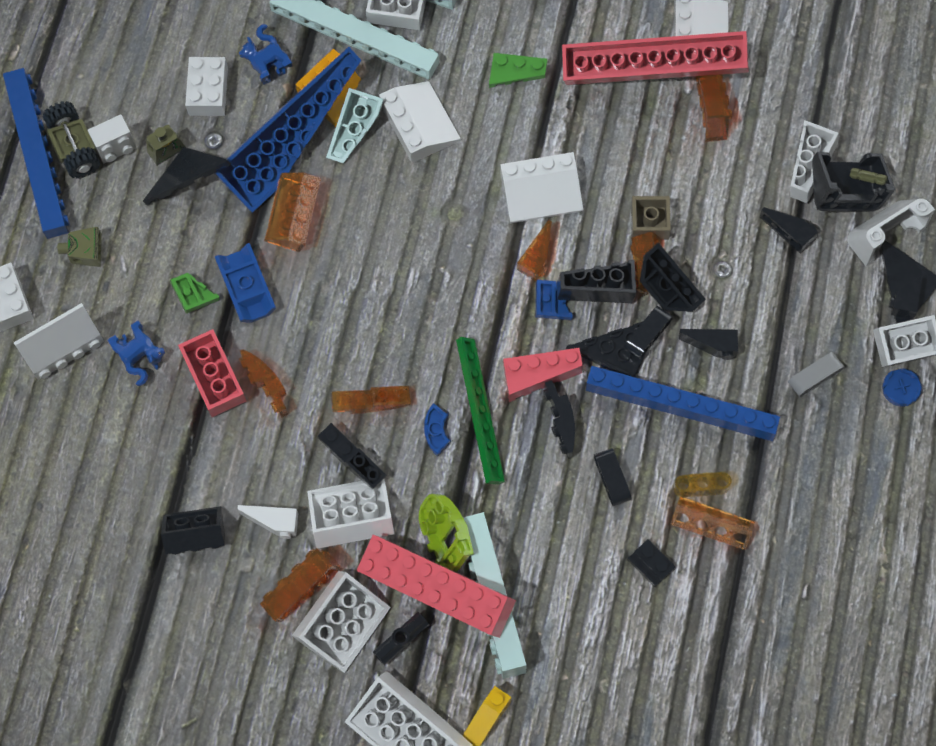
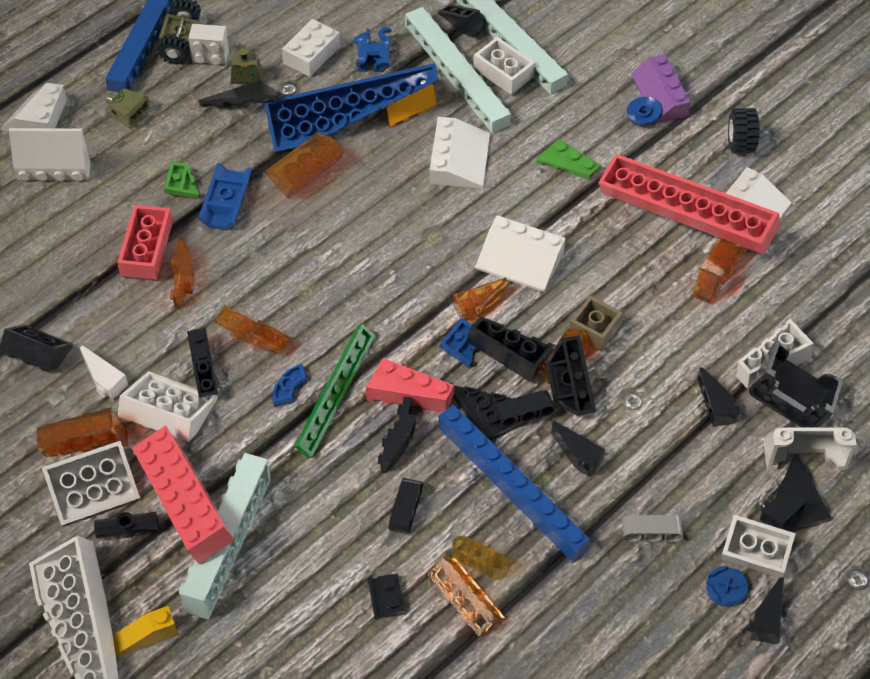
camera: 30 degrees right, 15 degrees down
blue animal [108,321,165,386] -> none
light aqua wedge [326,88,384,164] -> none
lime slope [419,494,474,572] -> none
olive axle [850,168,887,185] -> none

